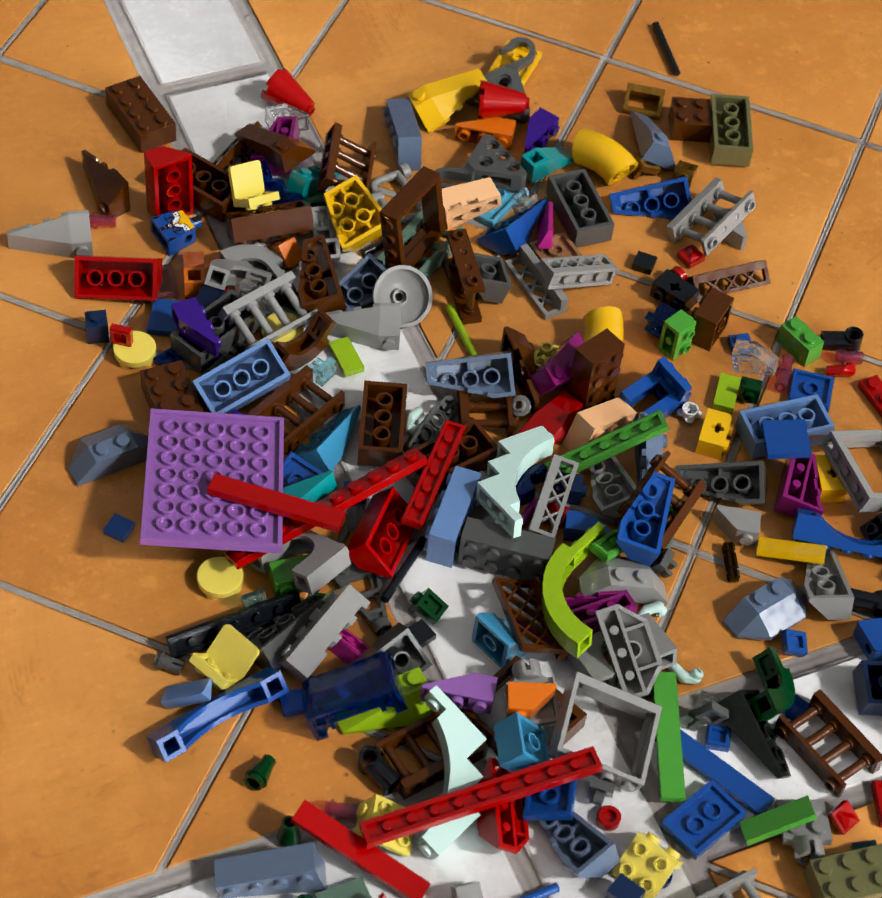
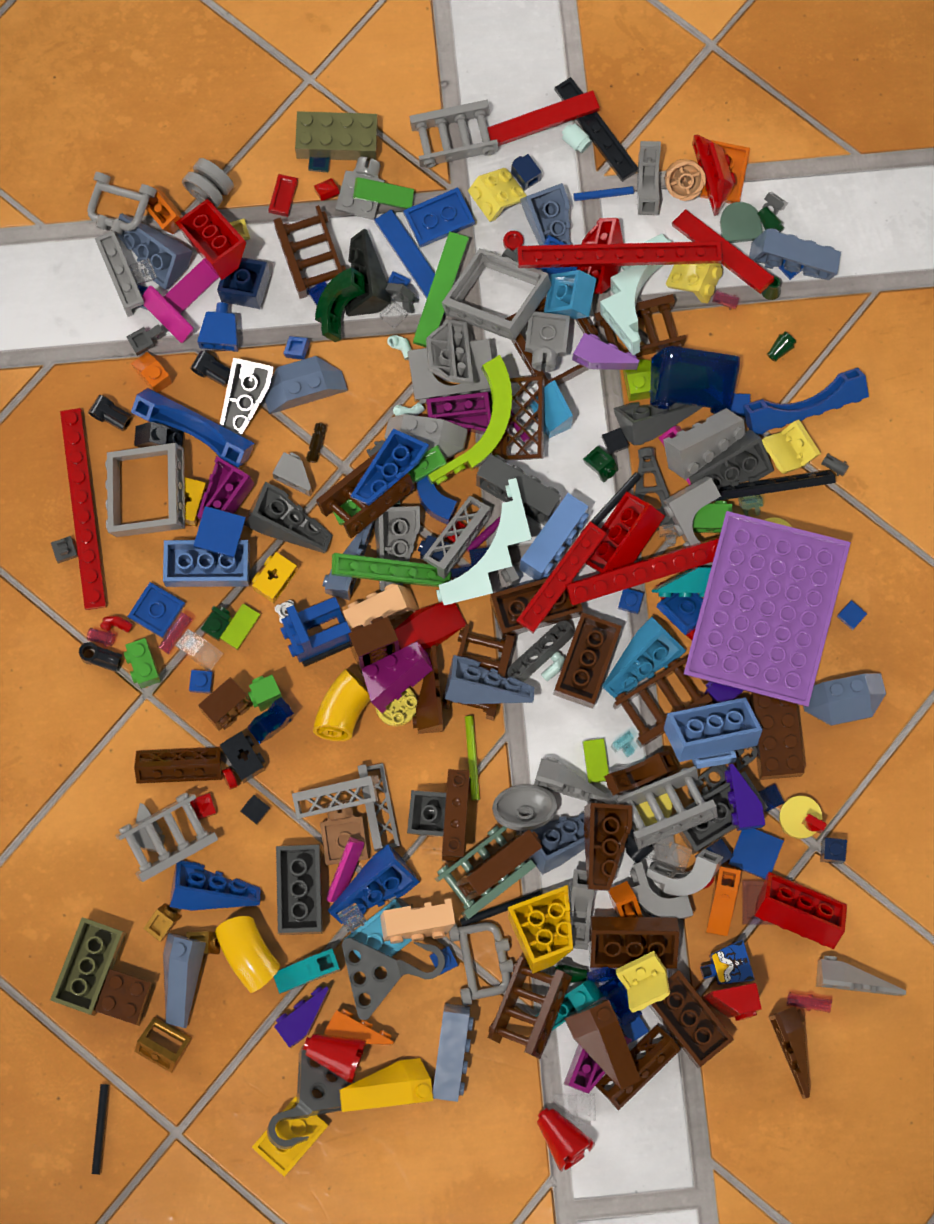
camera: 160 degrees left, 25 degrees up
reddish brown brick [105,76,177,153] -> none
medium blue slope [161,678,212,709] -> none
red tile [207,473,346,533] -> none
black piece [357,745,402,794] -> none
orange slope [505,682,556,719] -> none
light grey plate [511,395,531,417] -> none
yellow tile [756,537,827,564] -> none

